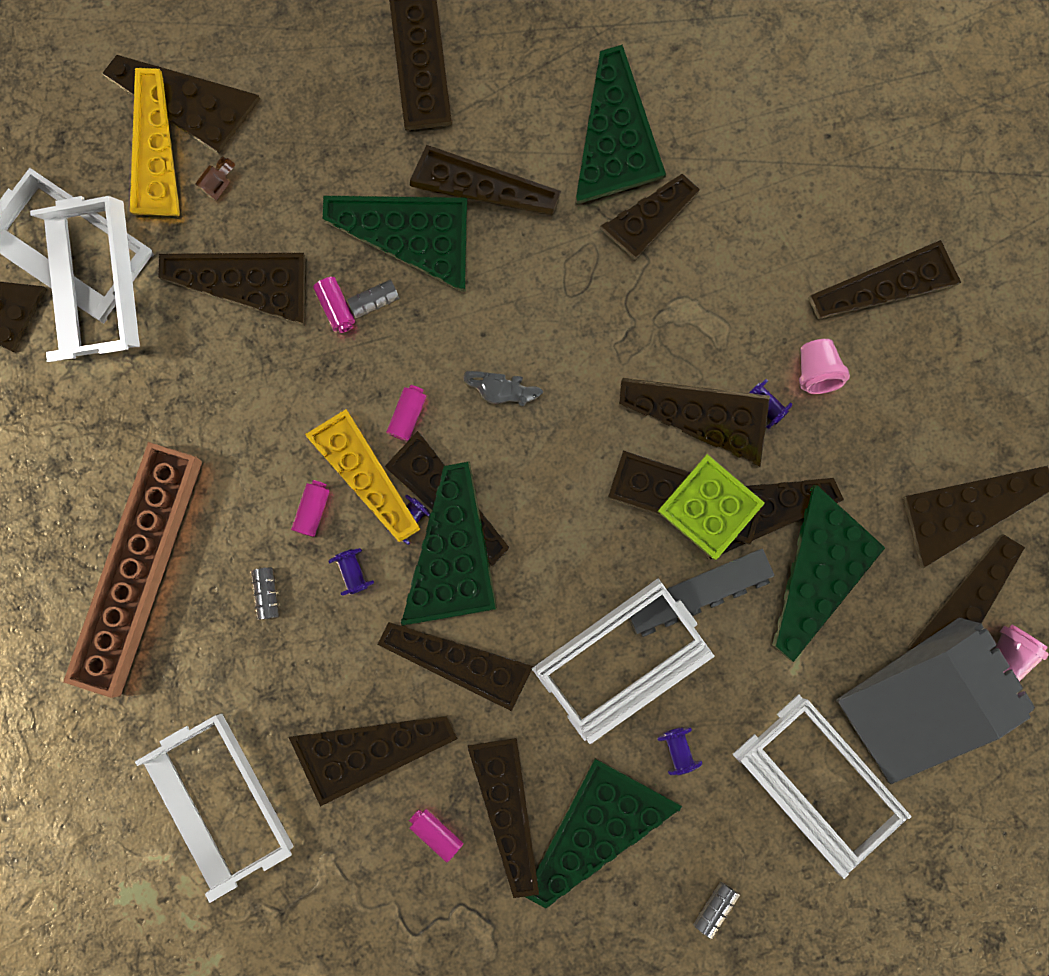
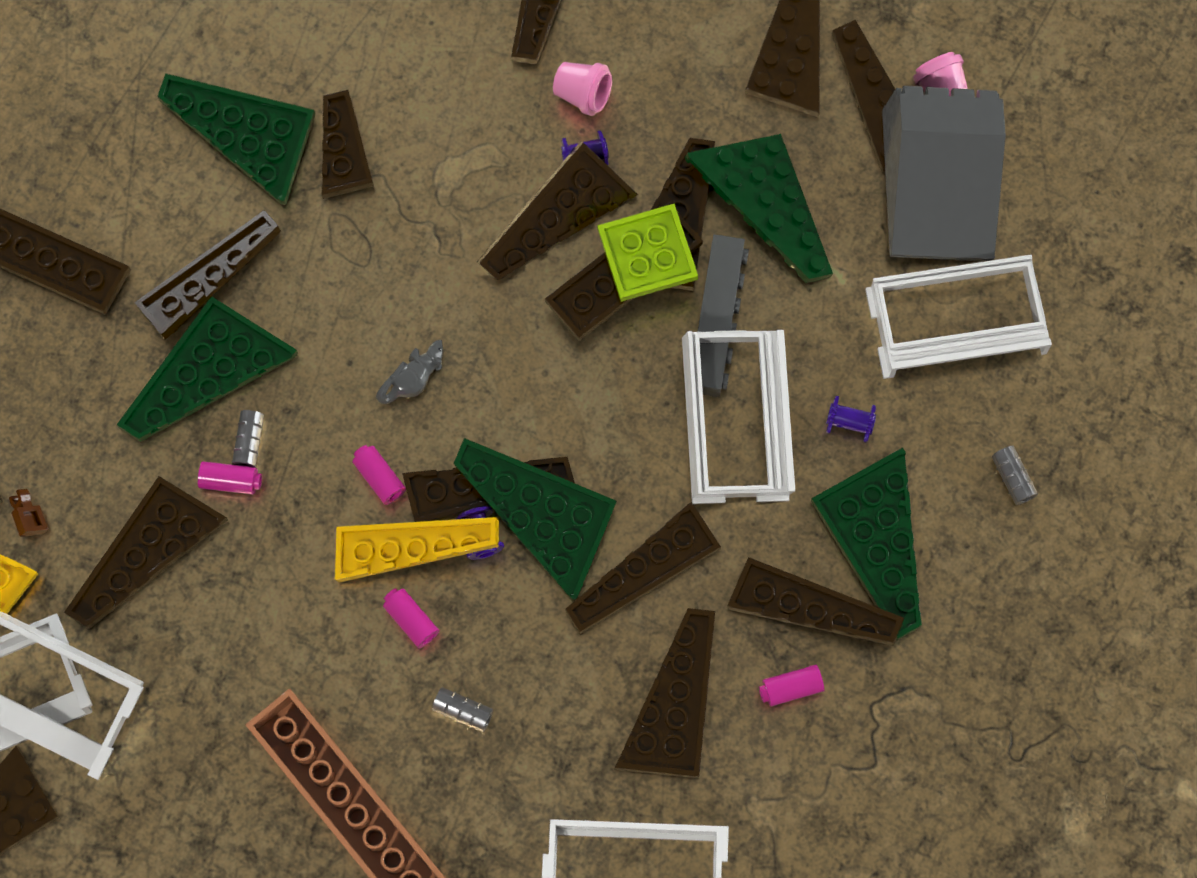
camera: 55 degrees left, 10 degrees down
dark purple hose [328,548,374,596] -> none

